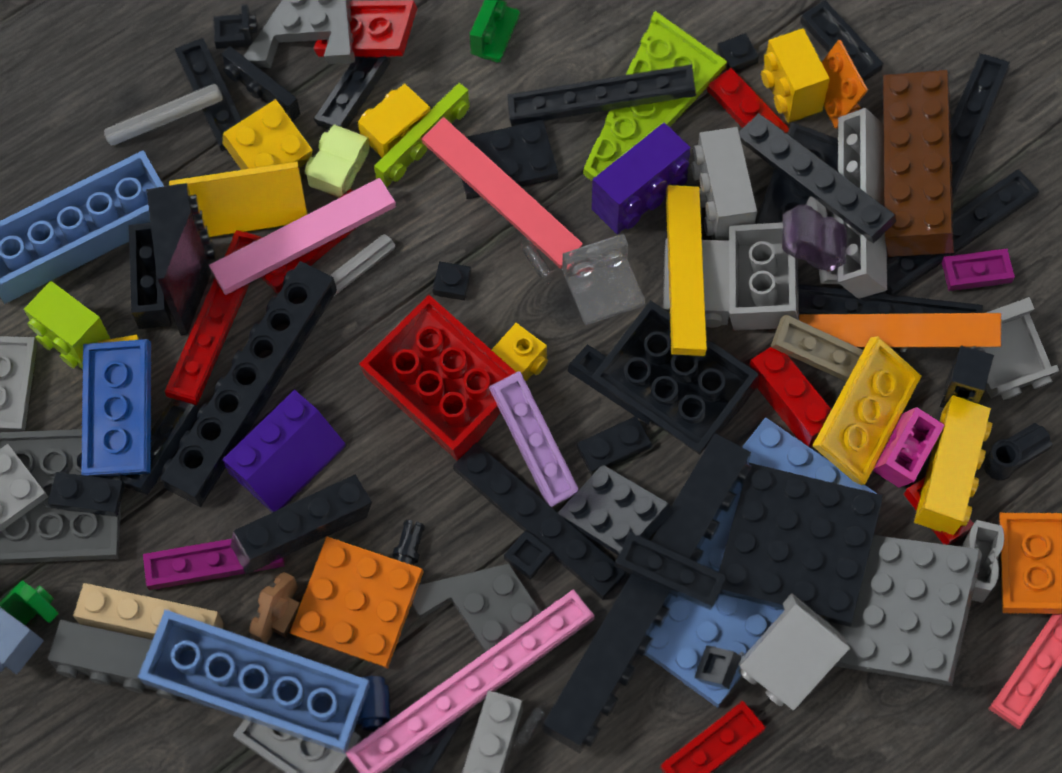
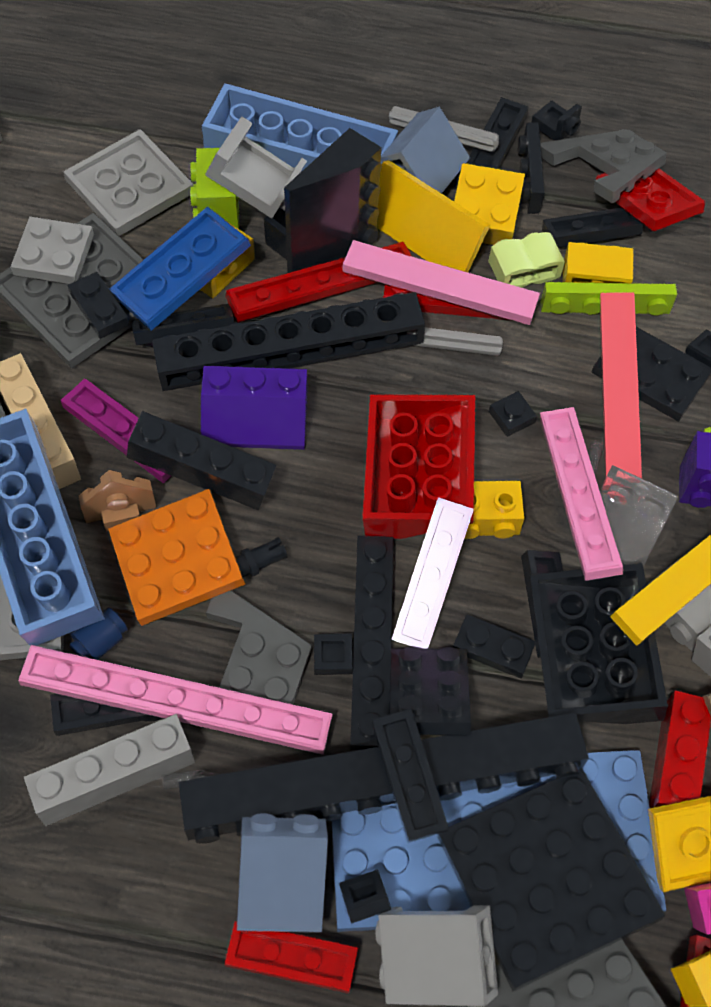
camera: 45 degrees right, 5 degrees down
none -> light grey panel [205,116,307,218]
none -> sand blue brick [237,813,328,932]
none -> sand blue brick [381,106,470,194]
none -> bright pink tile [540,407,623,581]

